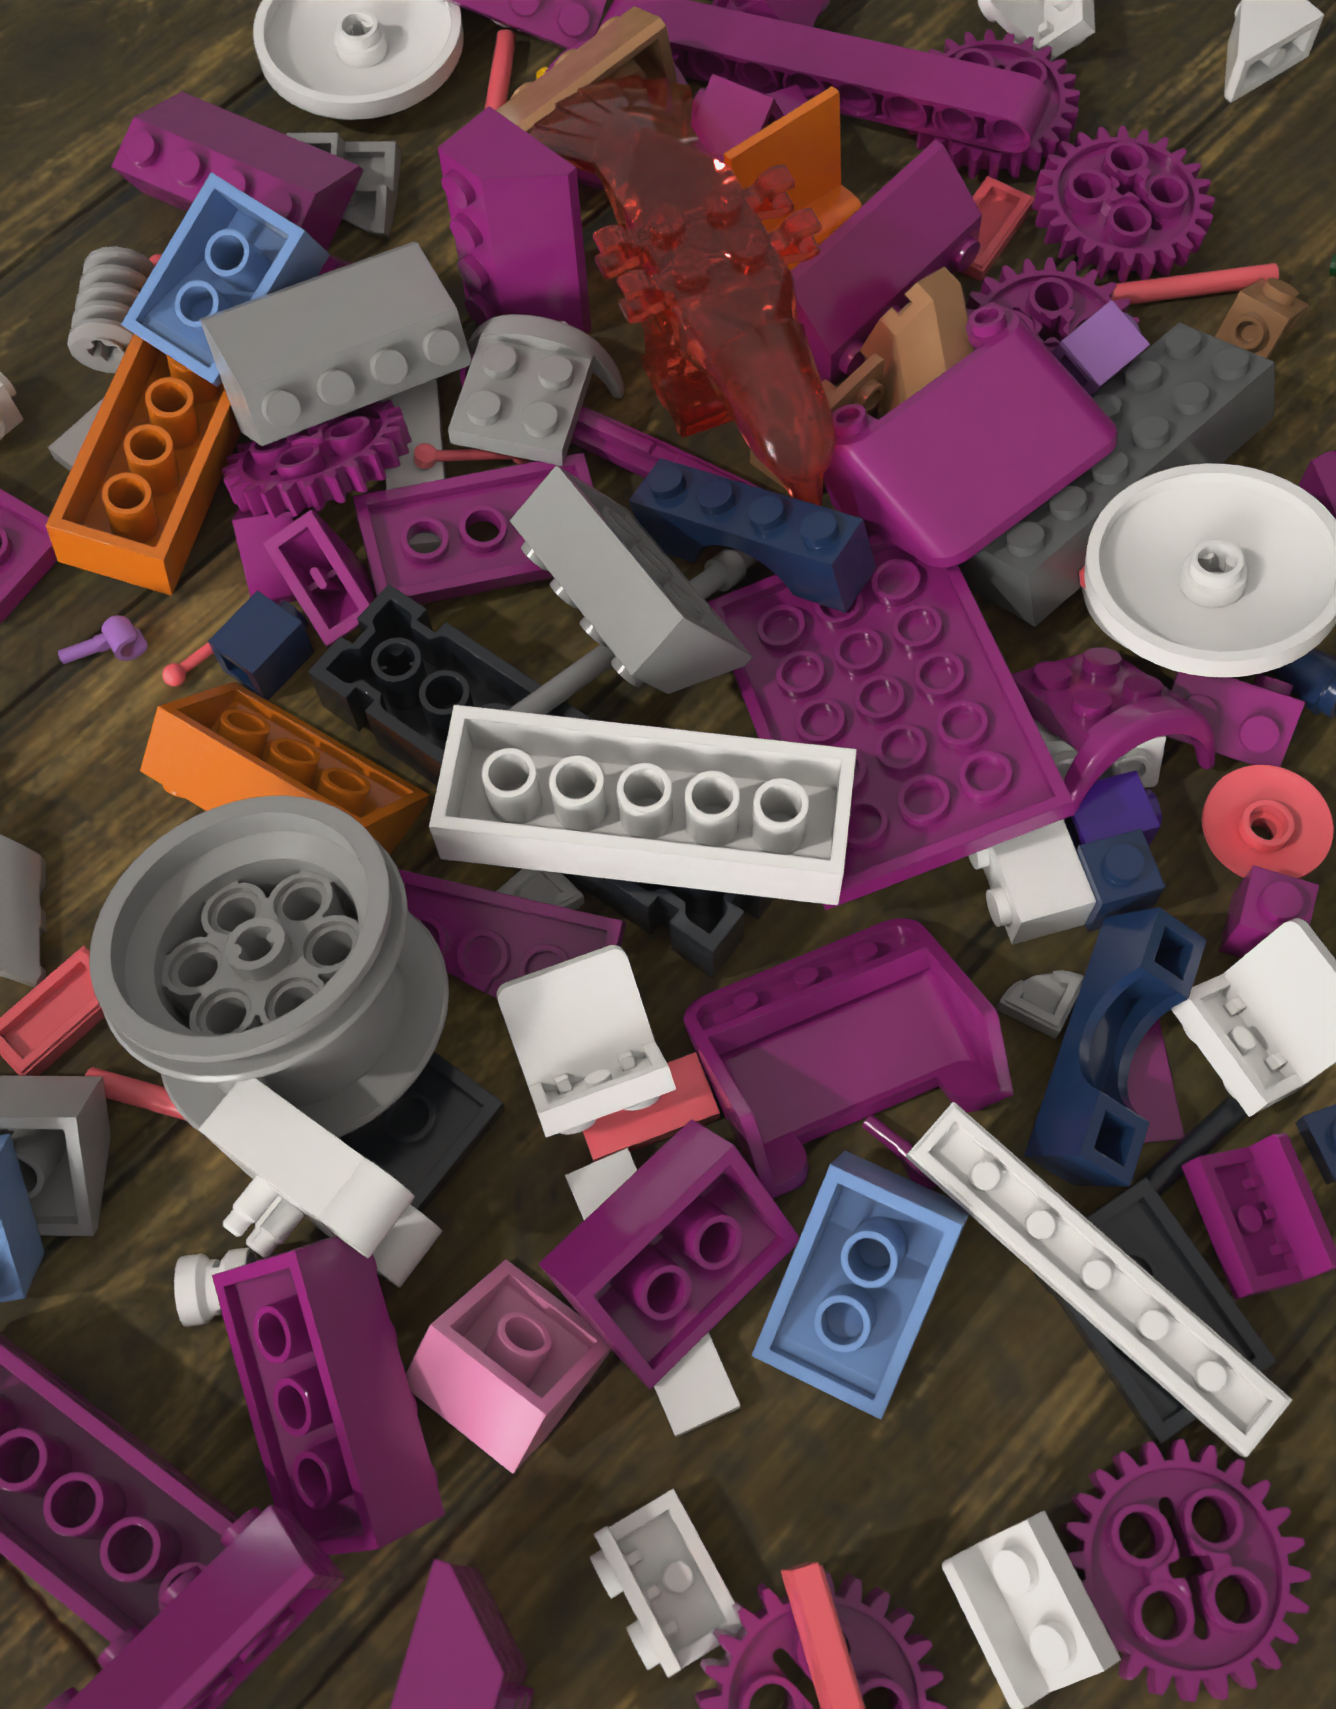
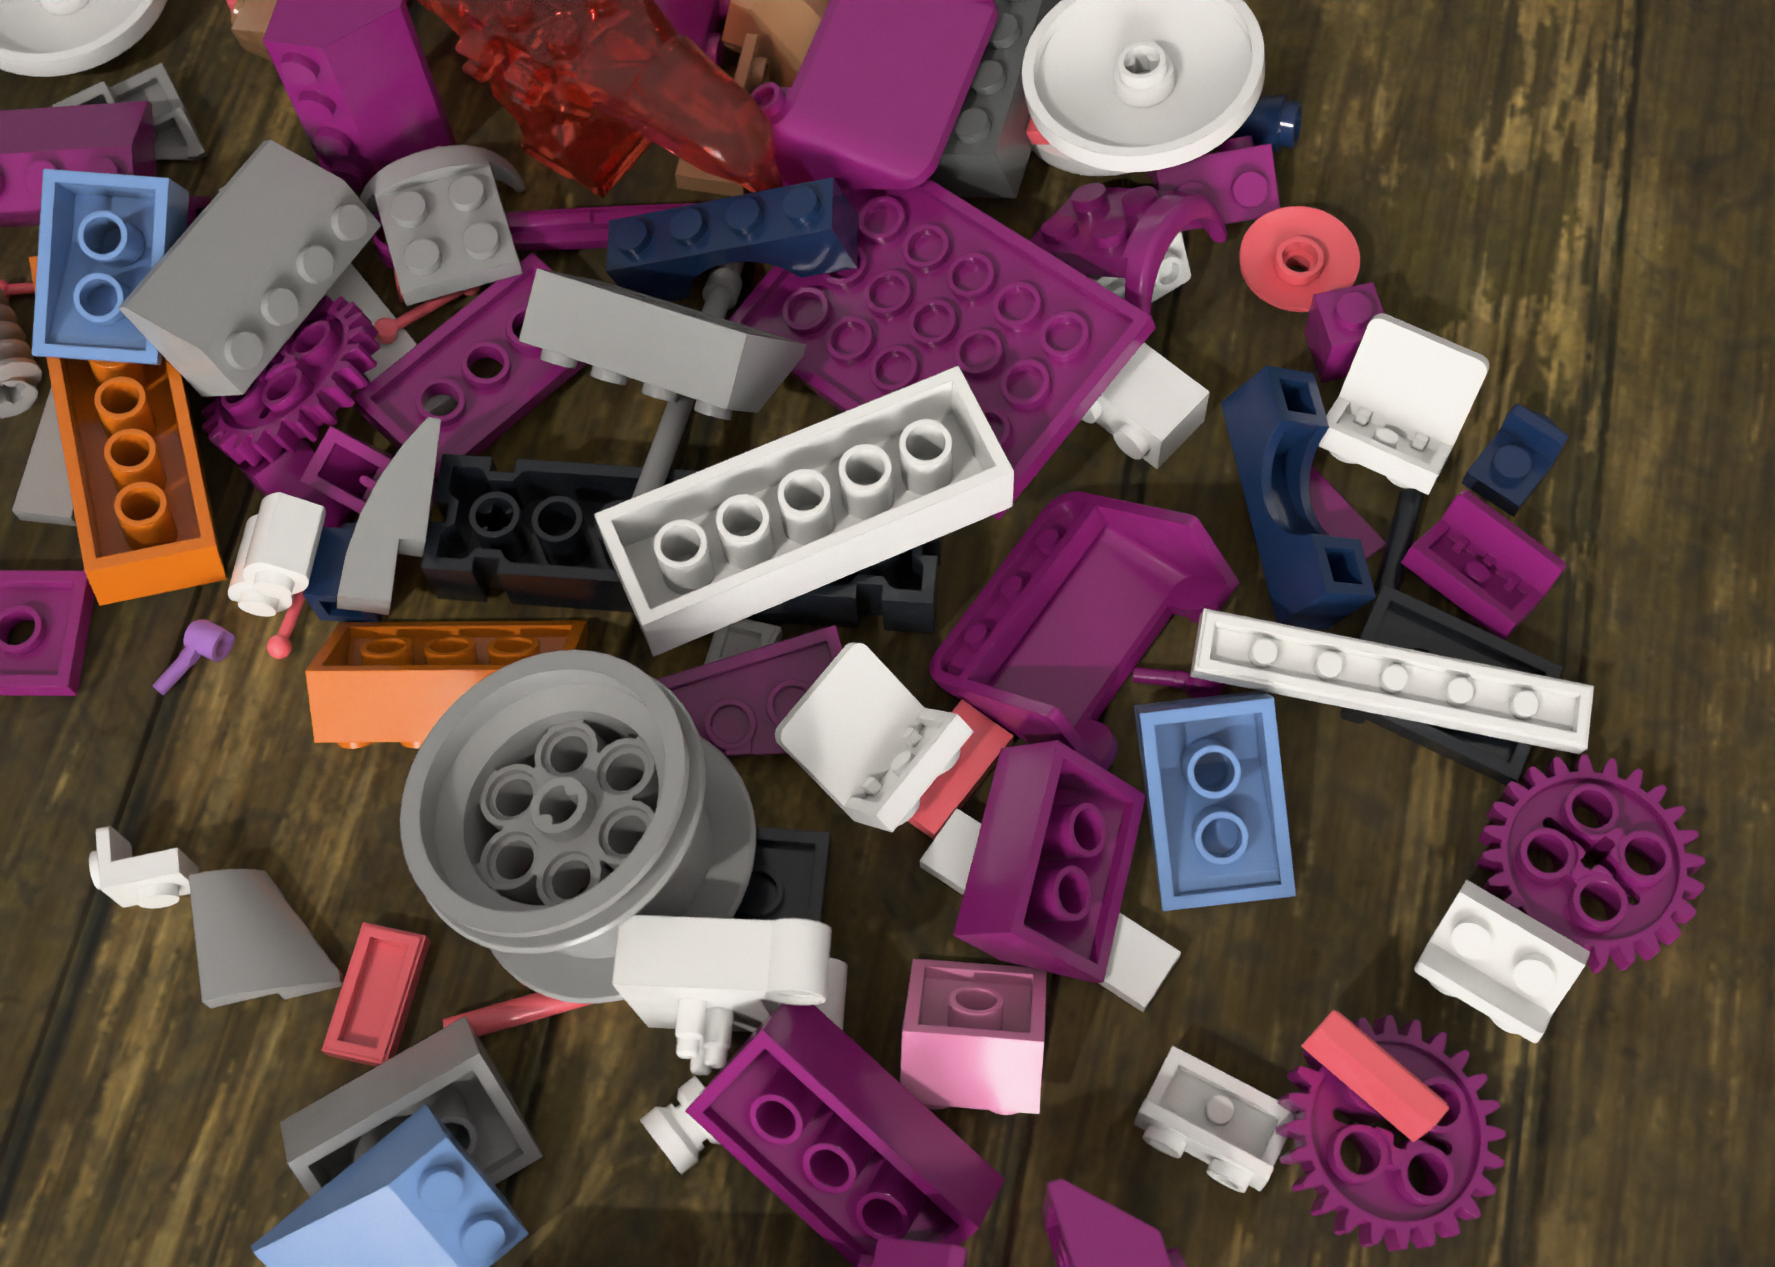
camera: 30 degrees left, 0 degrees up
light grey tile [996,970,1084,1039] -> none
dark purple brick [1063,770,1162,852] -> none
dark blue brick [1077,829,1165,932] -> none
none -> white brick [228,492,326,617]
none -> light grey slope [337,417,441,615]

